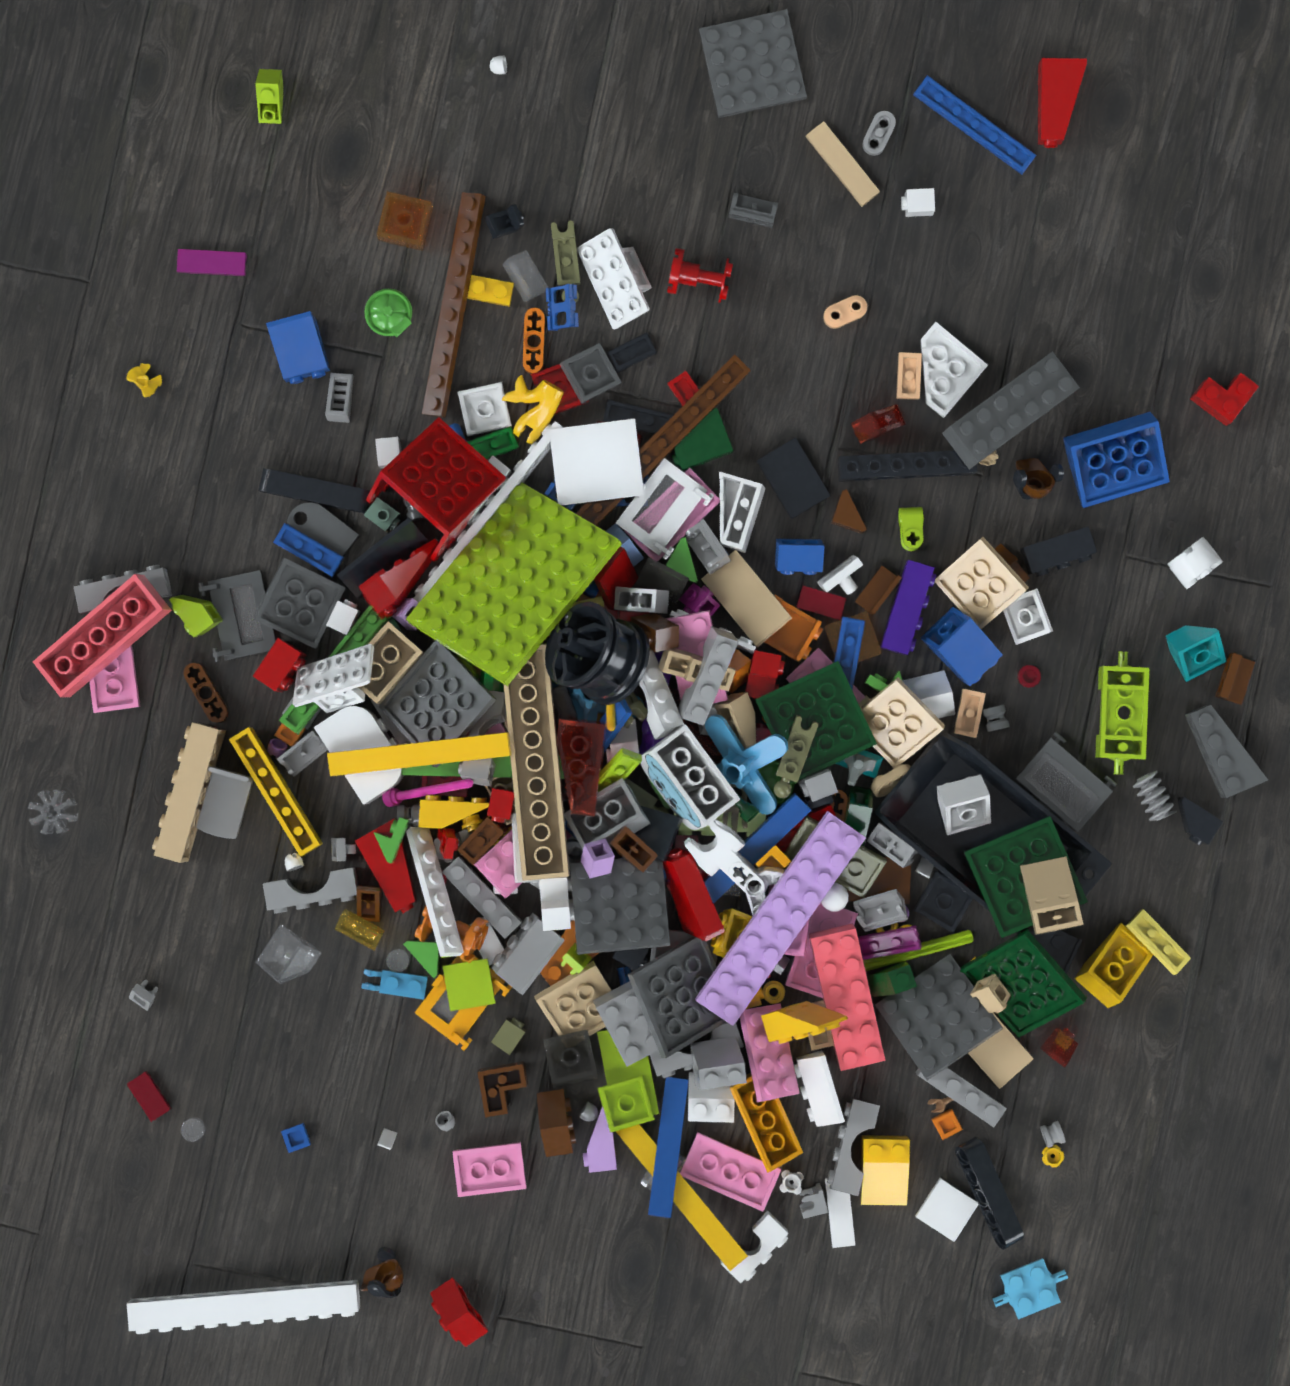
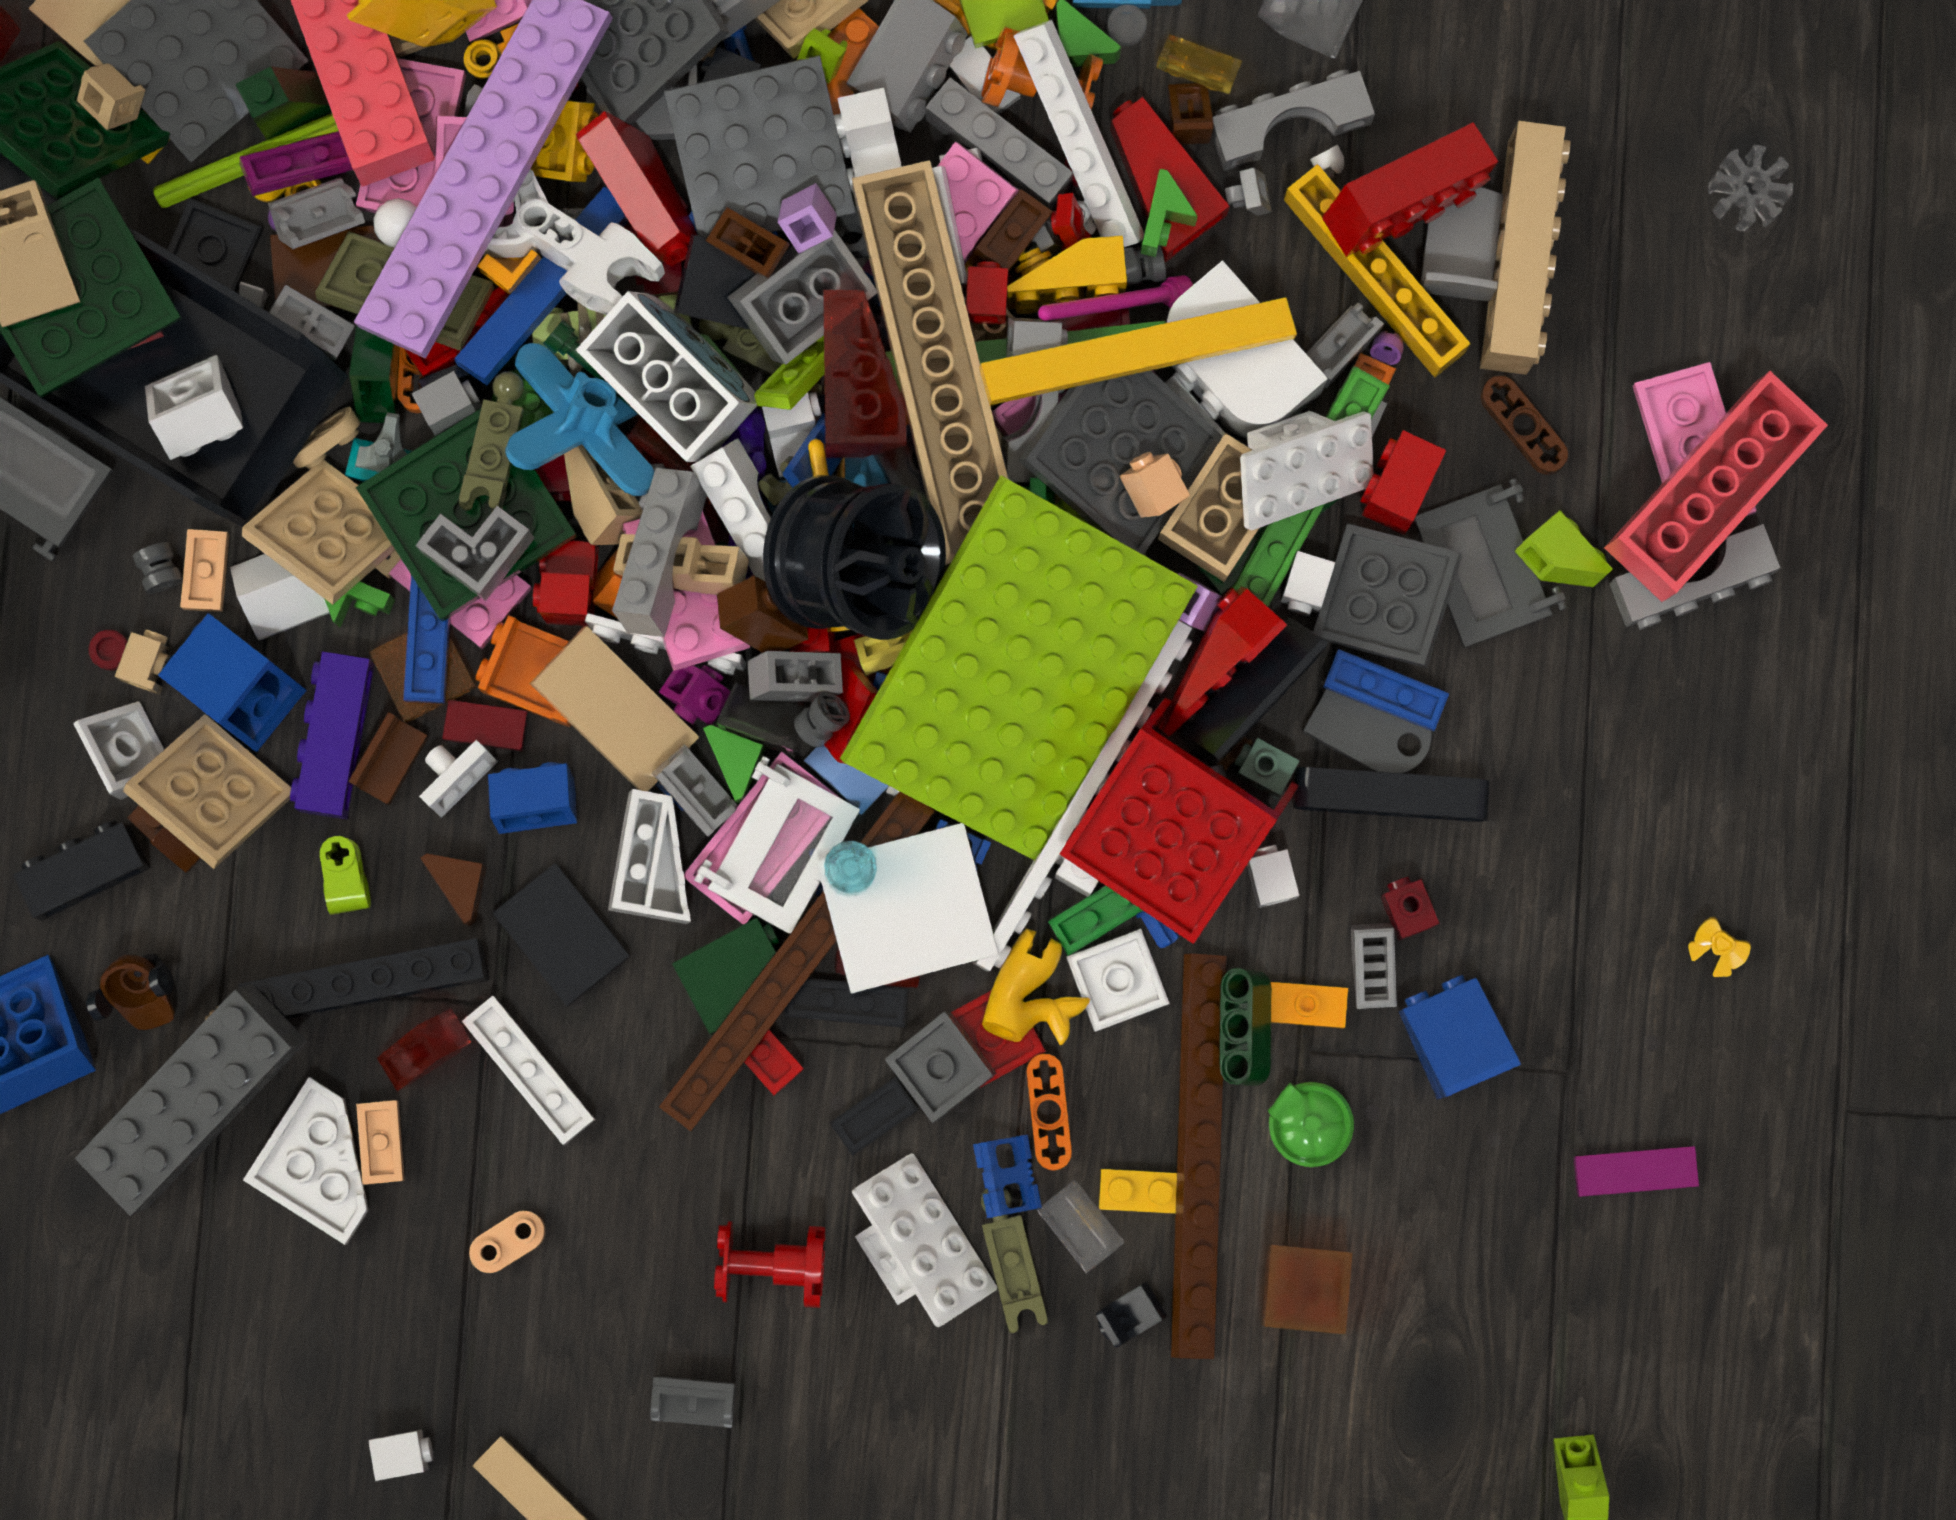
camera: 165 degrees right, 5 degrees down
none -> tan brick [115,630,170,695]
none -> light grey brick [415,506,535,601]
none -> white plate [462,996,596,1145]
none -> dark grey wheel [794,692,850,747]
none -> clear light blue wheel [824,841,877,897]
none -> light nougat brick [1119,452,1190,518]
none -> dark green beam [1220,968,1272,1086]
none -> light orange plate [1271,982,1348,1029]
none -> red brick [1322,122,1499,257]
none -> dark red brick [1380,876,1440,941]

